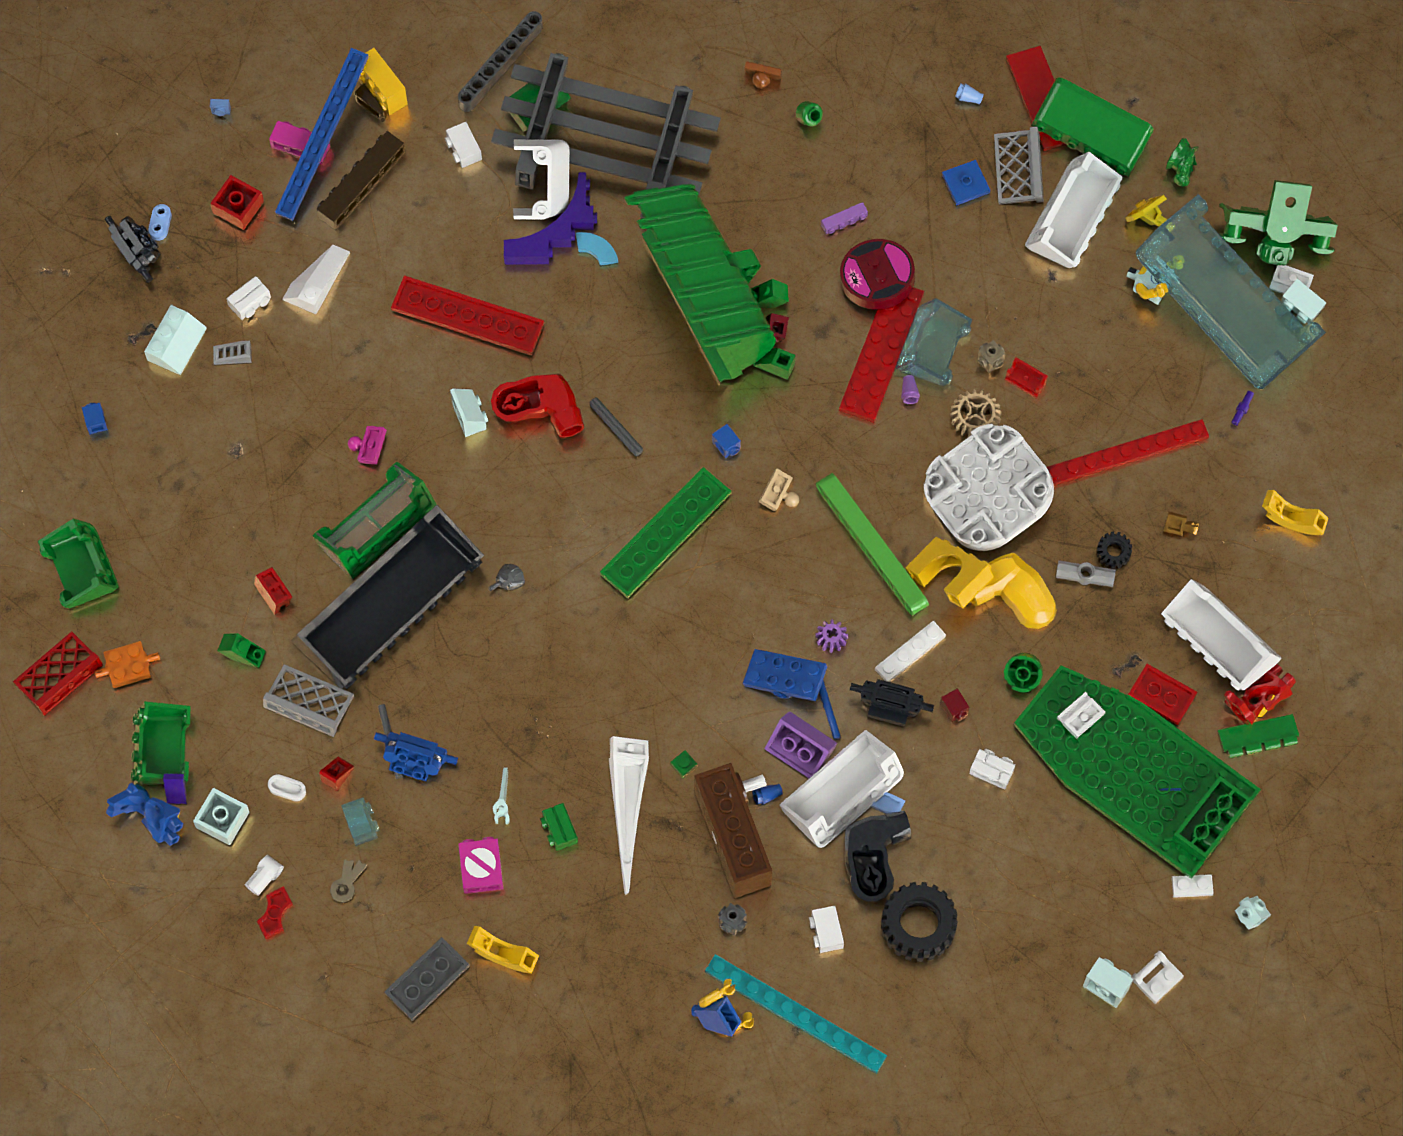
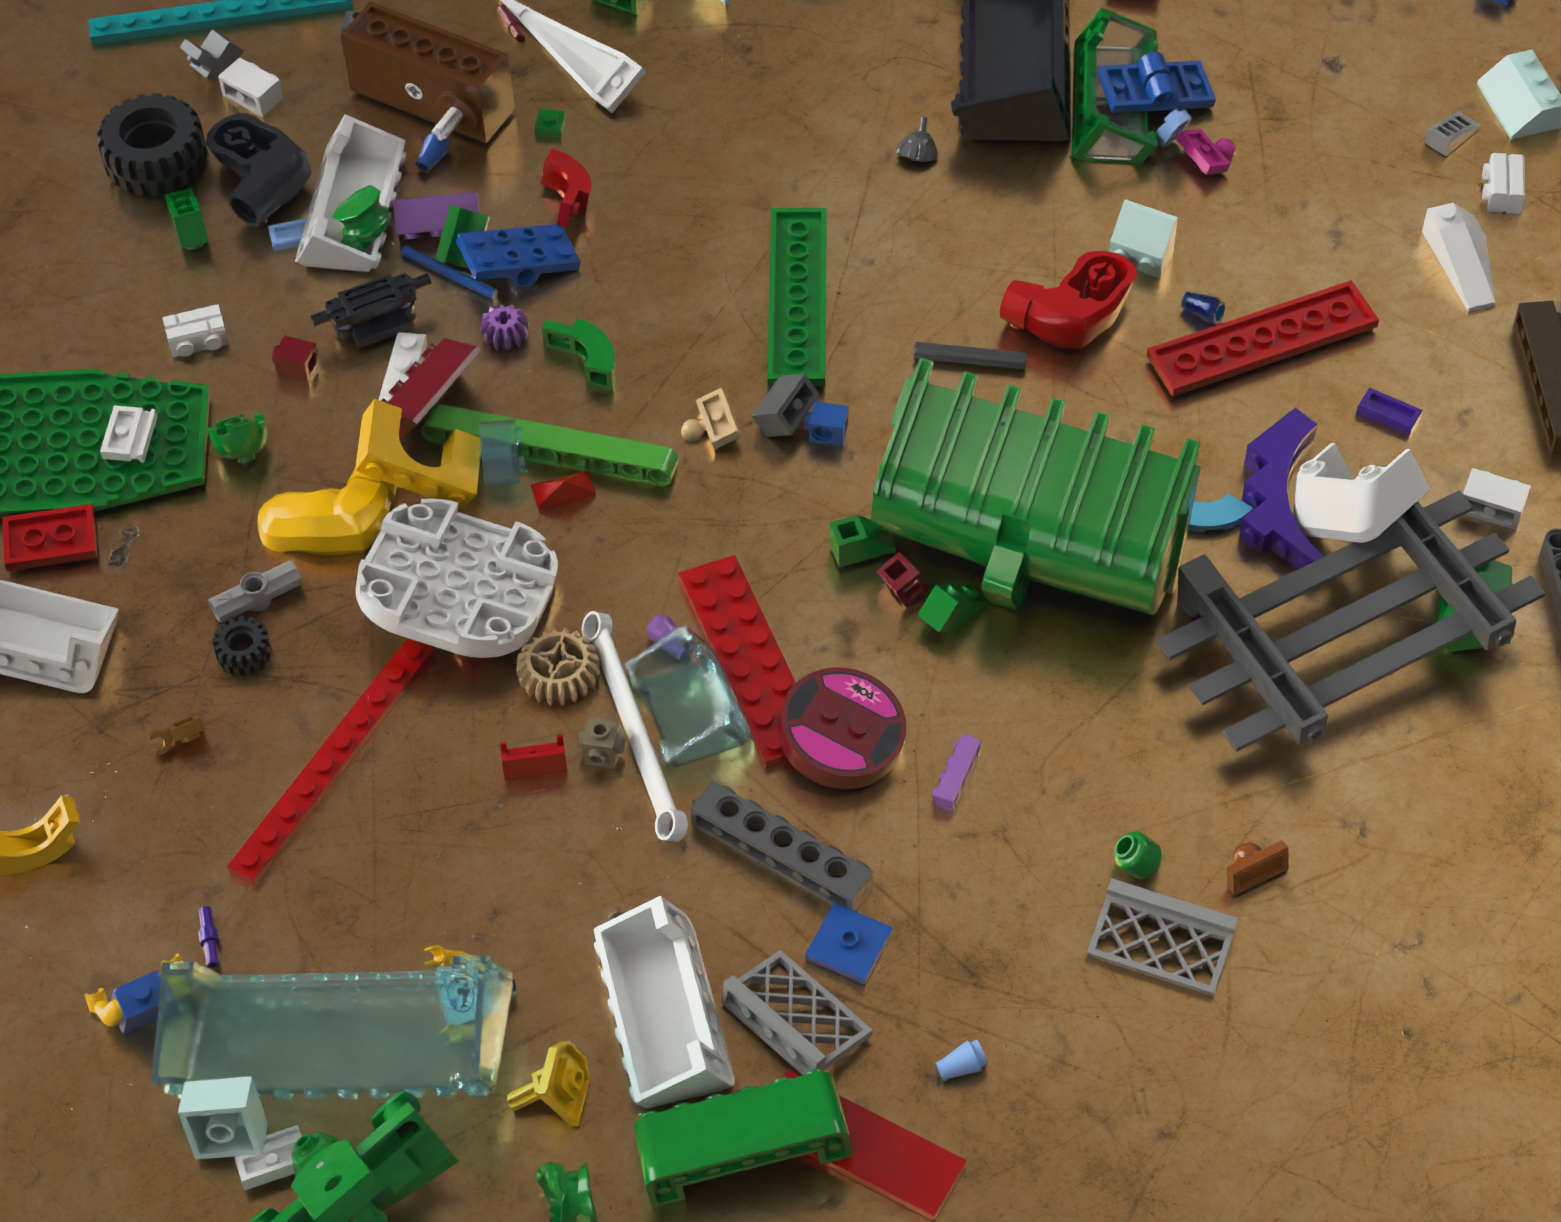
camera: 140 degrees right, 15 degrees down
none -> blue torso [85,953,187,1036]
none -> green slope [165,188,209,250]
none -> dark grey brick [180,30,244,79]
none -> green piece [332,185,389,252]
none -> dark red slope [381,338,481,441]
none -> green panel [435,205,490,269]
none -> clear light blue brick [479,420,526,486]
none -> dark red piece [497,4,525,43]
none -> red slope [531,470,596,510]
none -> red arch [540,148,592,227]
none -> green arch [542,318,616,391]
none -> white piece [582,611,688,842]
none -> dark grey brick [690,781,874,911]
none -> dark grey brick [751,374,819,437]
none -> light grey fence [1087,878,1238,997]
none -> blue plate [1097,52,1216,113]
none -> light blue plate [1156,109,1192,148]
none -> clear blue cone [1181,292,1226,324]
none -> dark purple tile [1356,388,1423,436]

